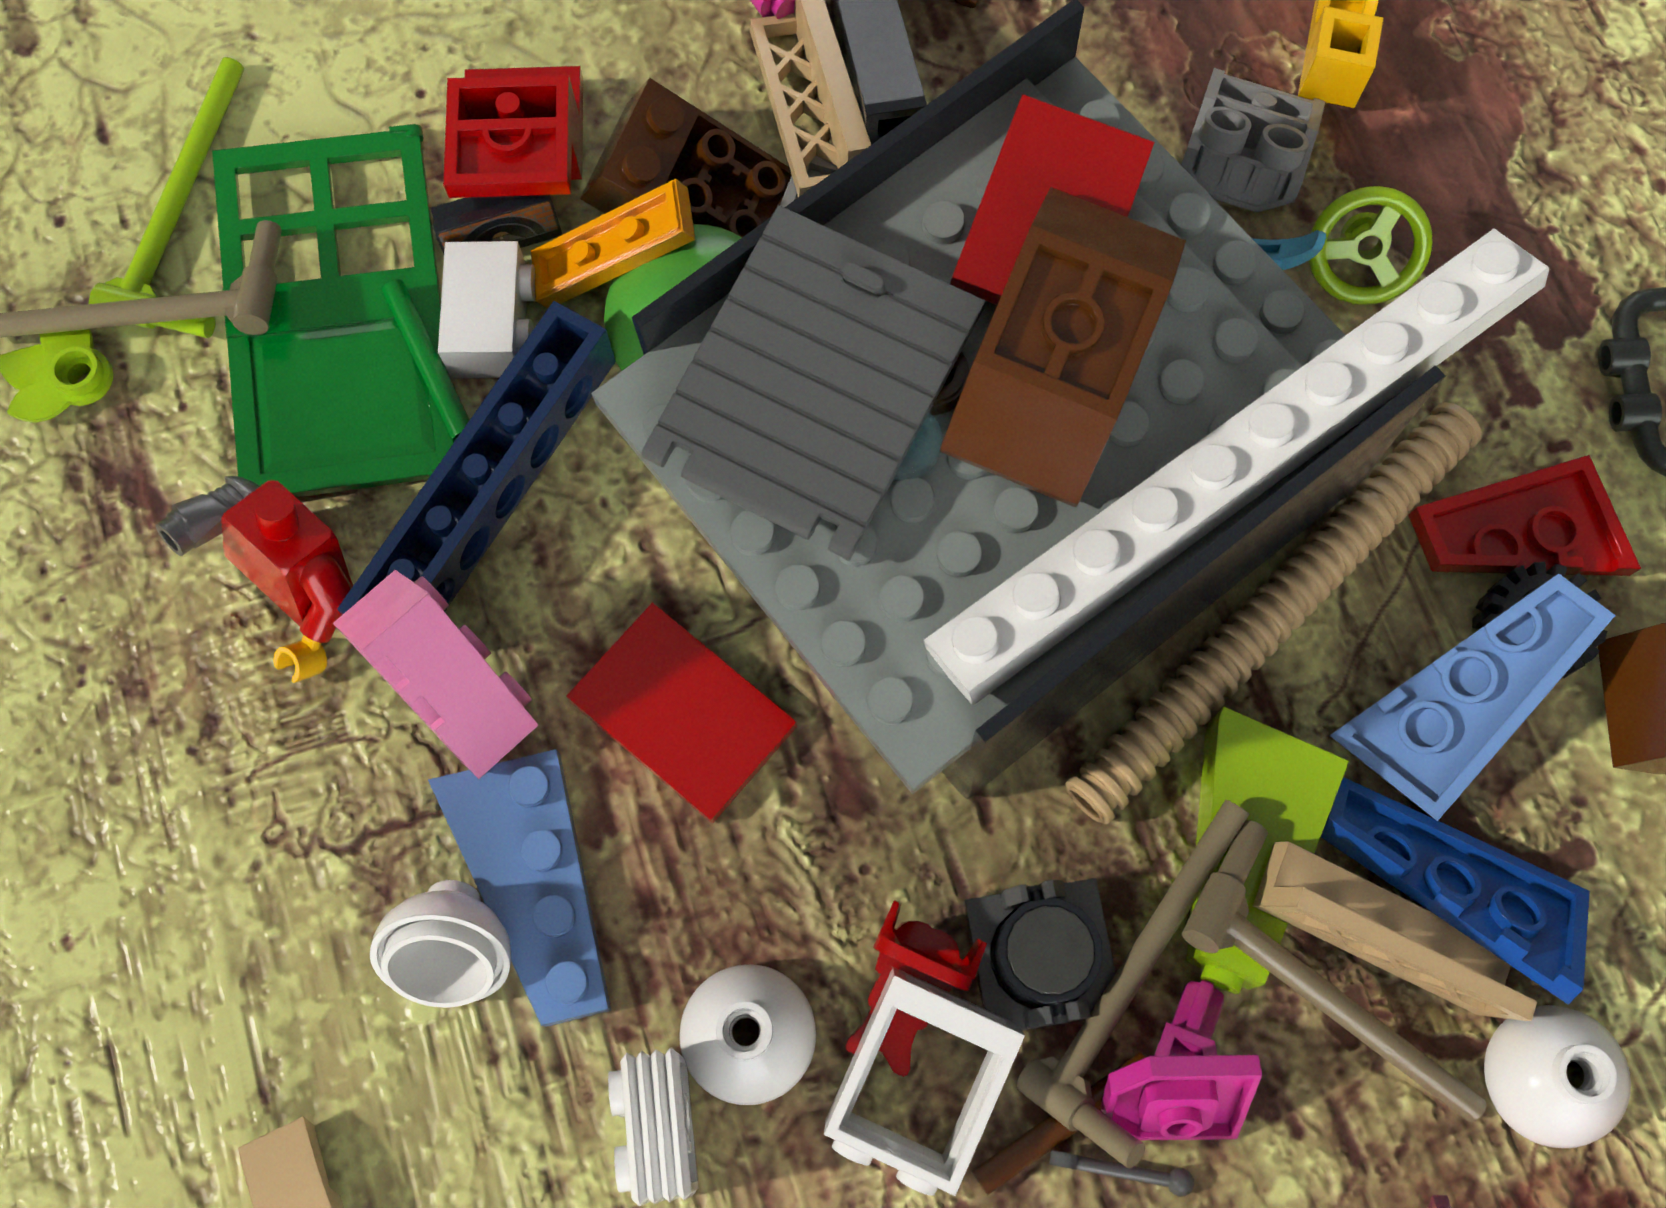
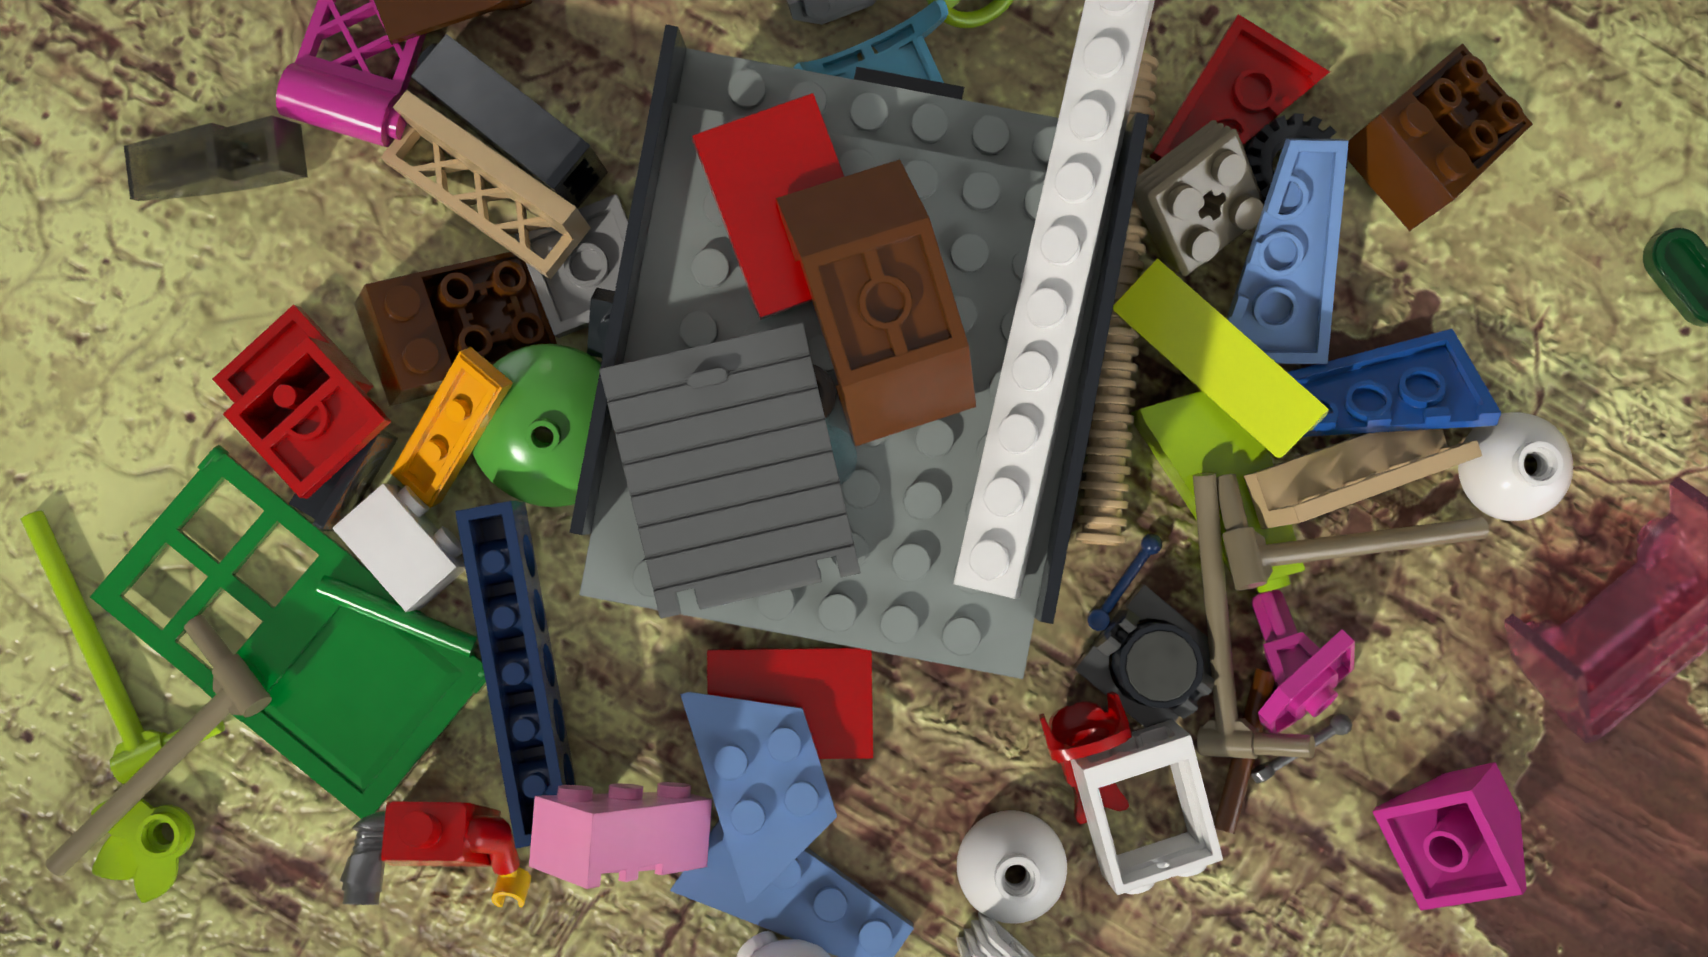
camera: 45 degrees left, 15 degrees up
none -> medium blue wing [680,692,837,904]
none -> dark blue hinge [1087,533,1162,631]
none -> neon yellow panel [1113,258,1329,458]
none -> dark tan brick [1134,120,1265,276]

